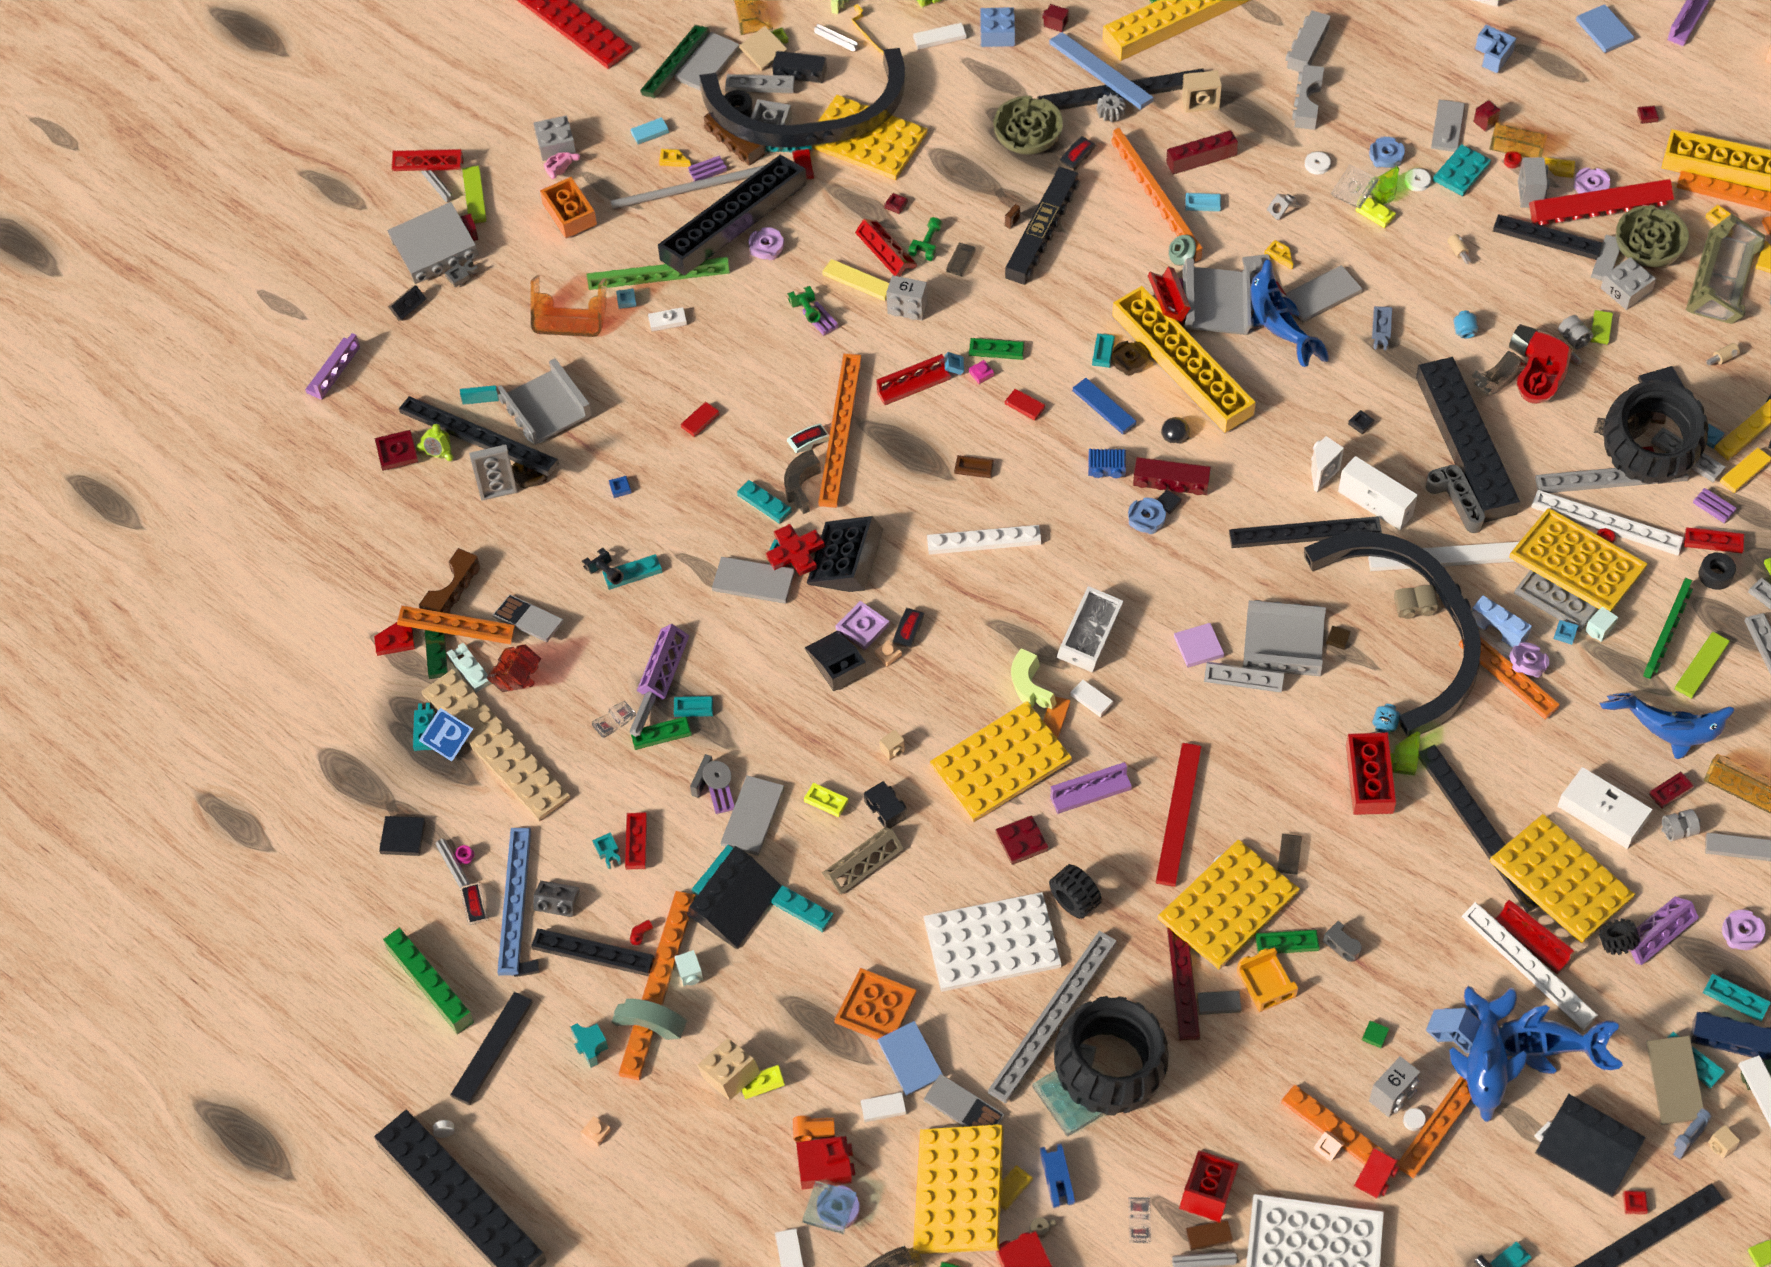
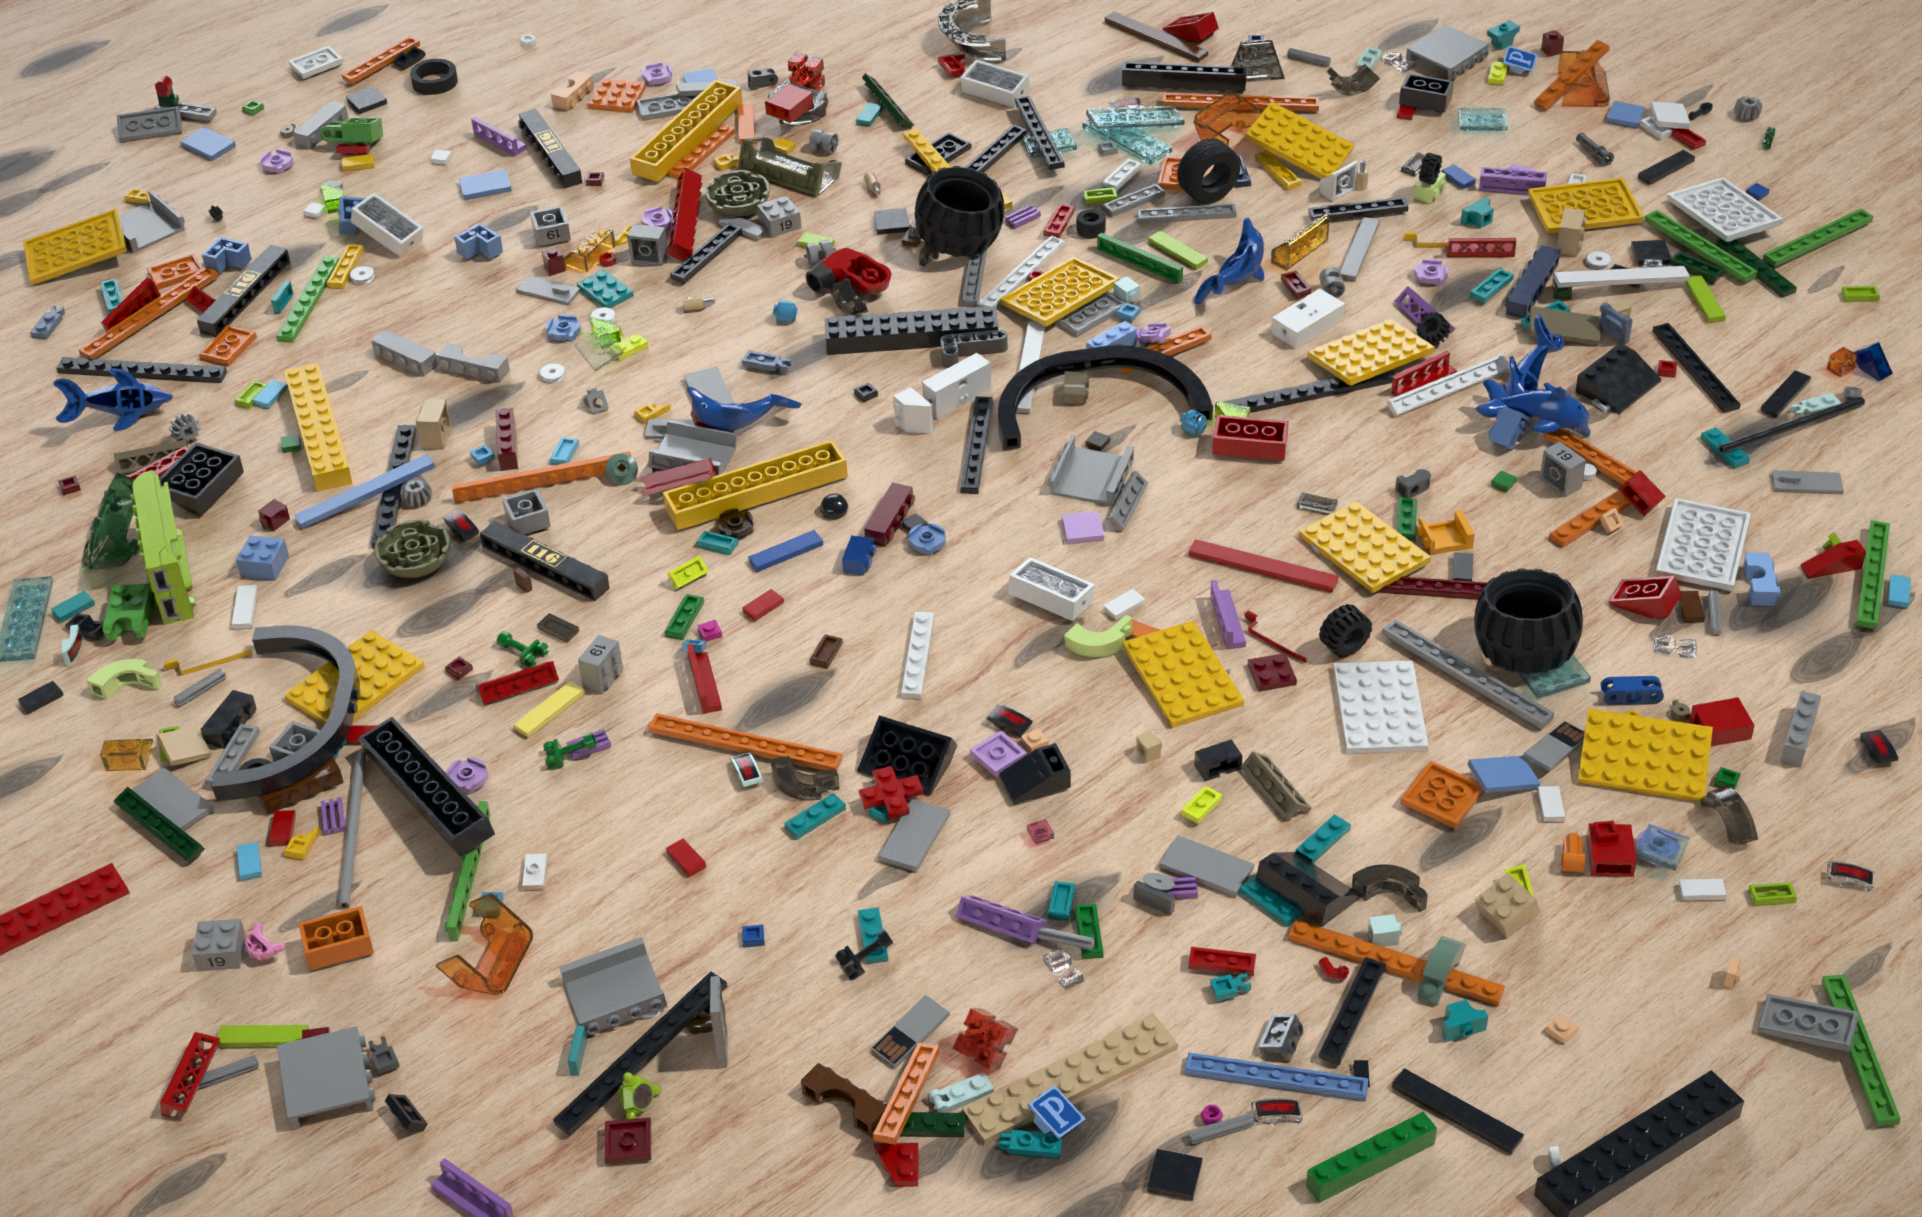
camera: 80 degrees left, 15 degrees down
none -> red tile [268,810,296,846]
none -> dark azure plate [470,444,495,466]
none -> light grey brick [502,489,551,535]
none -> brick [518,109,583,188]
none -> light grey brick [530,206,571,246]
none -> neon yellow plate [667,555,709,589]
none -> clear pink plate [1027,819,1054,845]
none -> red piece [1244,610,1307,663]
none -> clear smoke arch [1352,864,1428,912]

